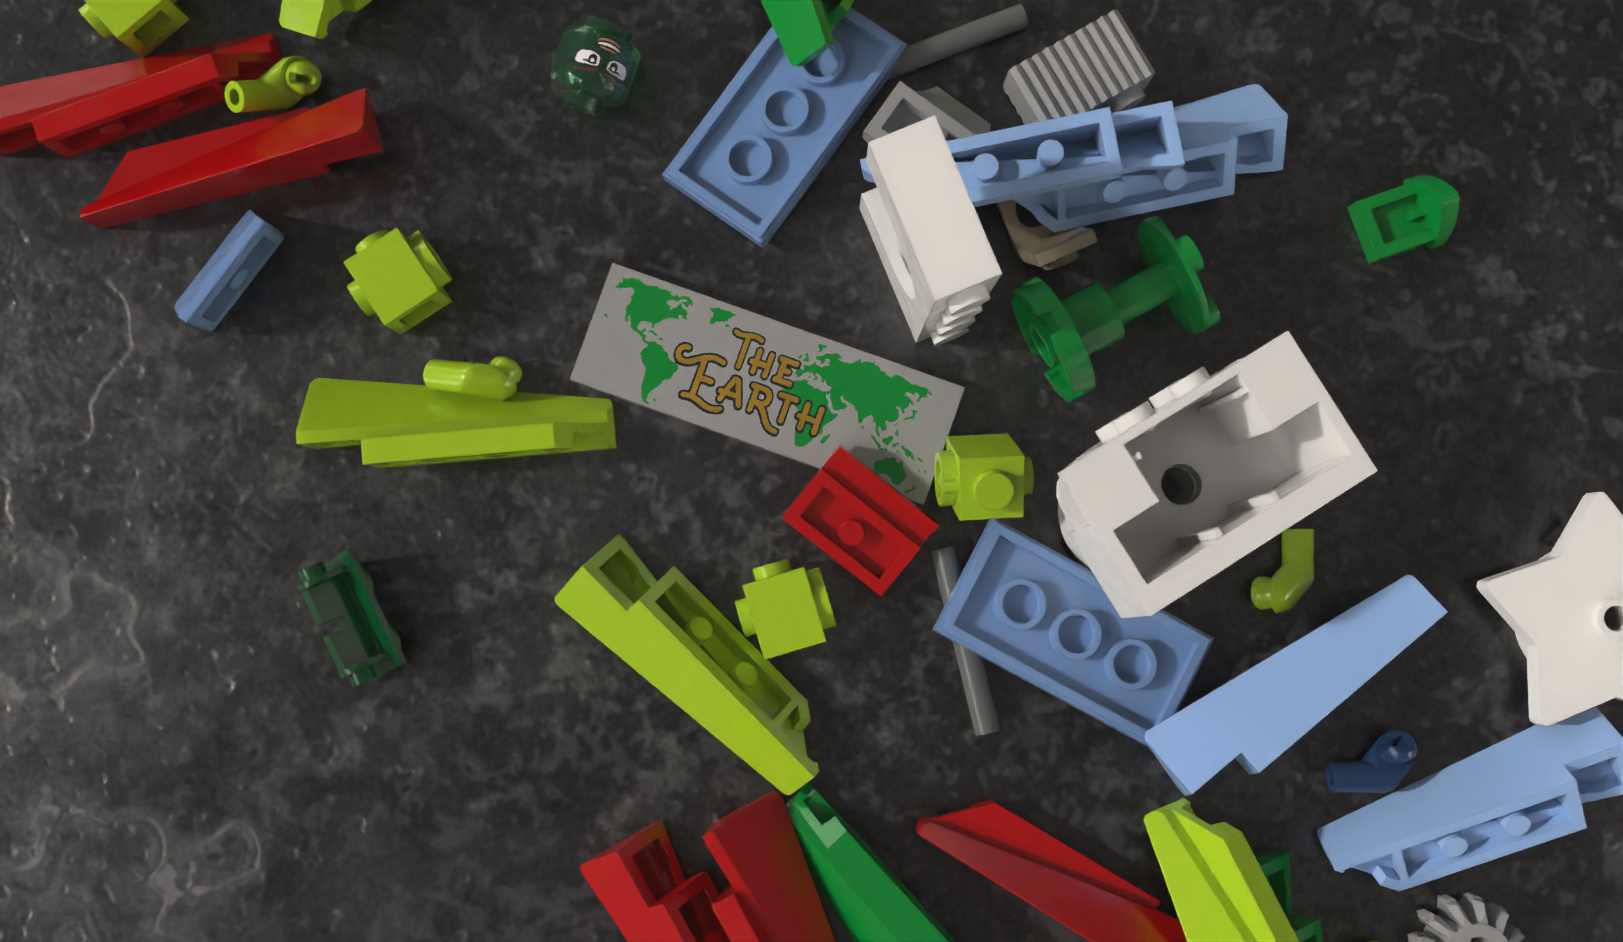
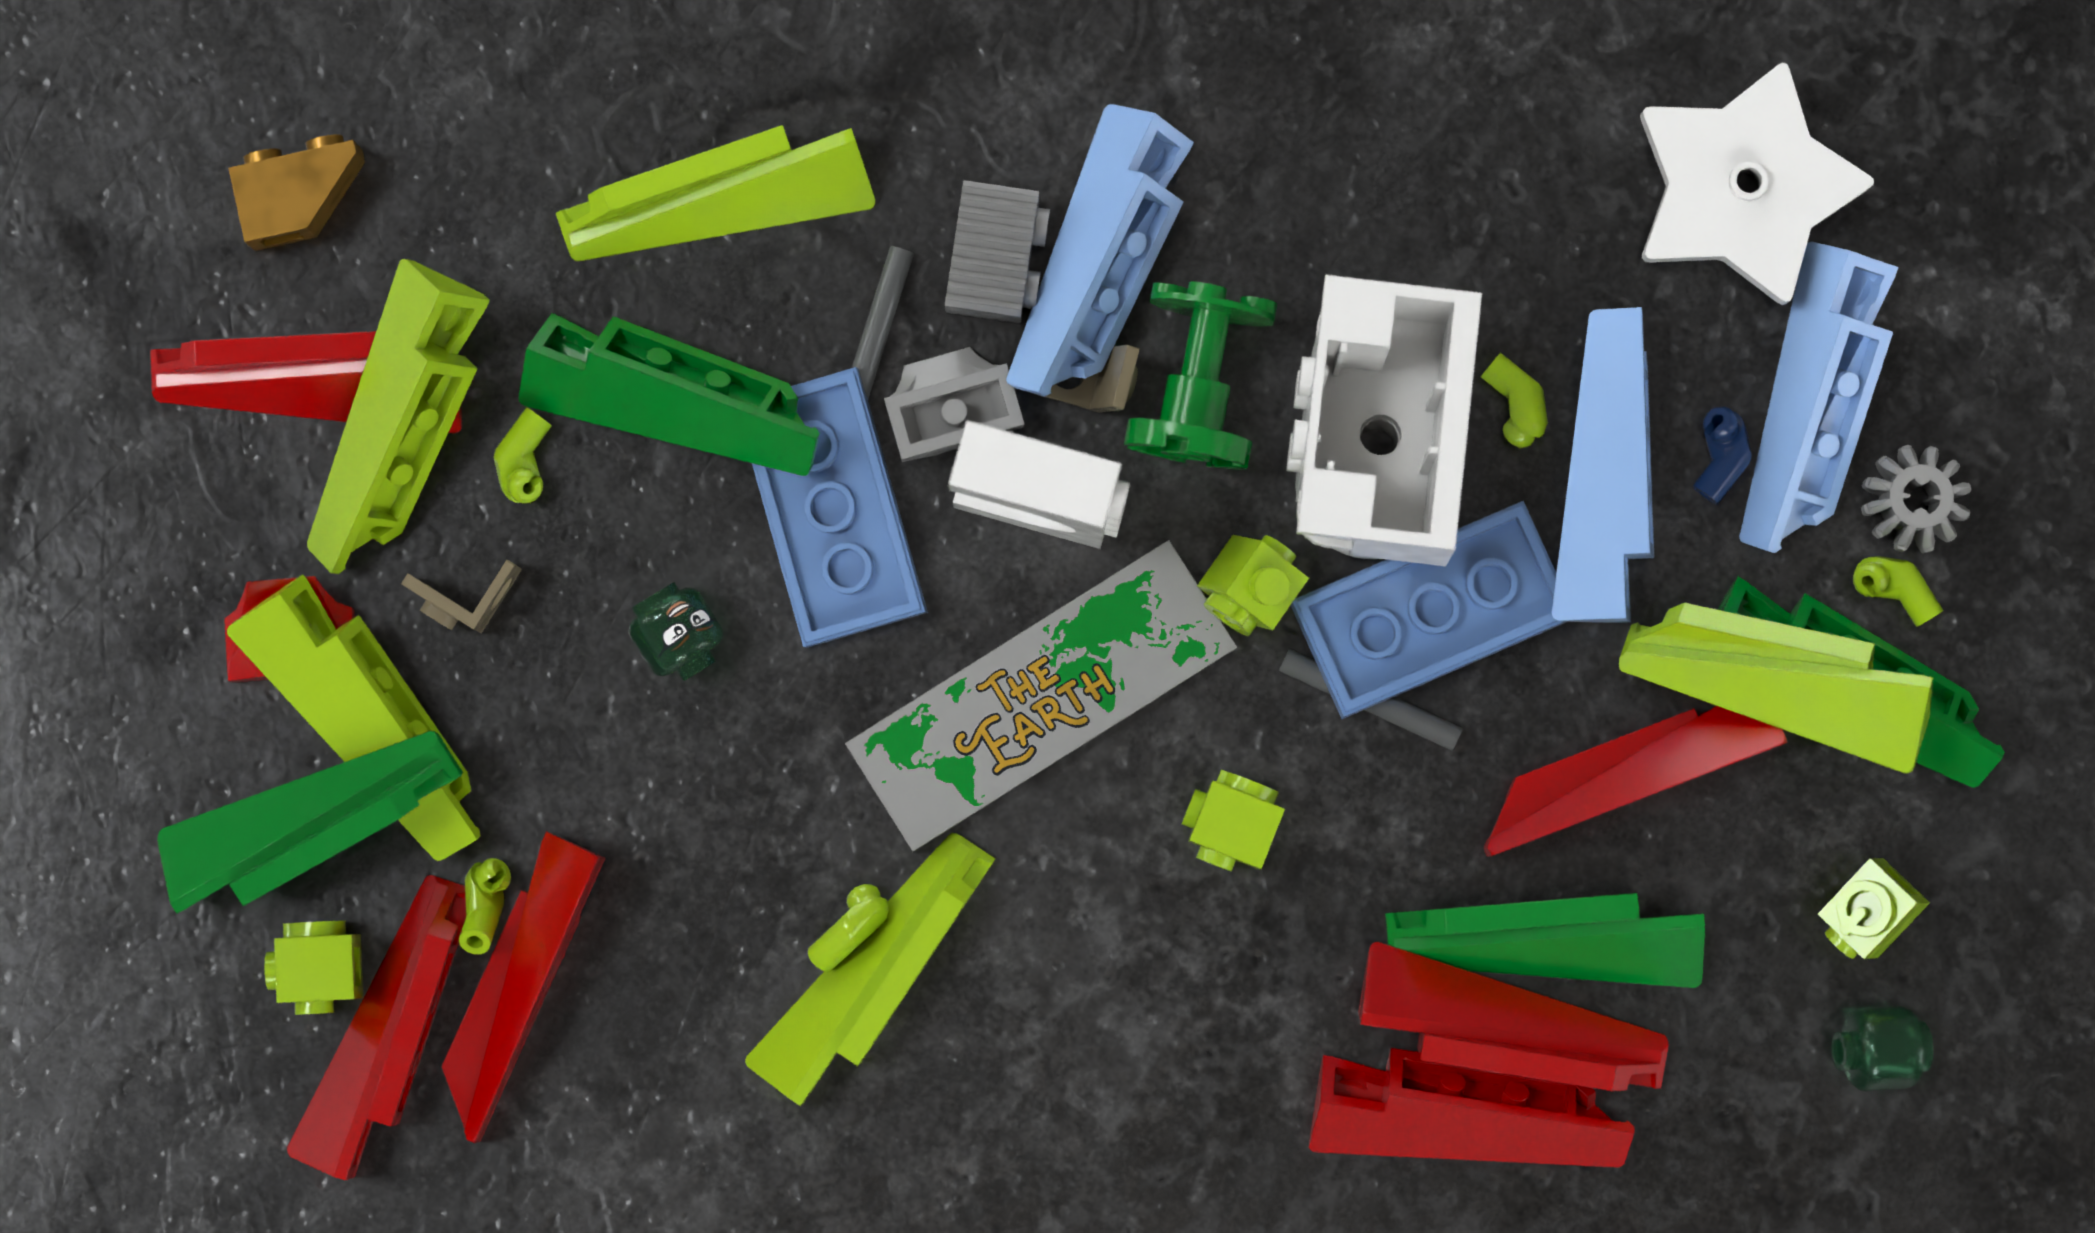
camera: 50 degrees left, 0 degrees up
medium blue slope [174,209,285,332] -> none
dark green hinge [298,547,407,688] -> none
lime brick [343,228,453,335] -> none
lime wedge [555,534,819,795] -> none
red plate [782,444,939,596] -> none
light blue wedge [860,100,1185,207] -> none
green tile [1347,175,1460,264] -> none

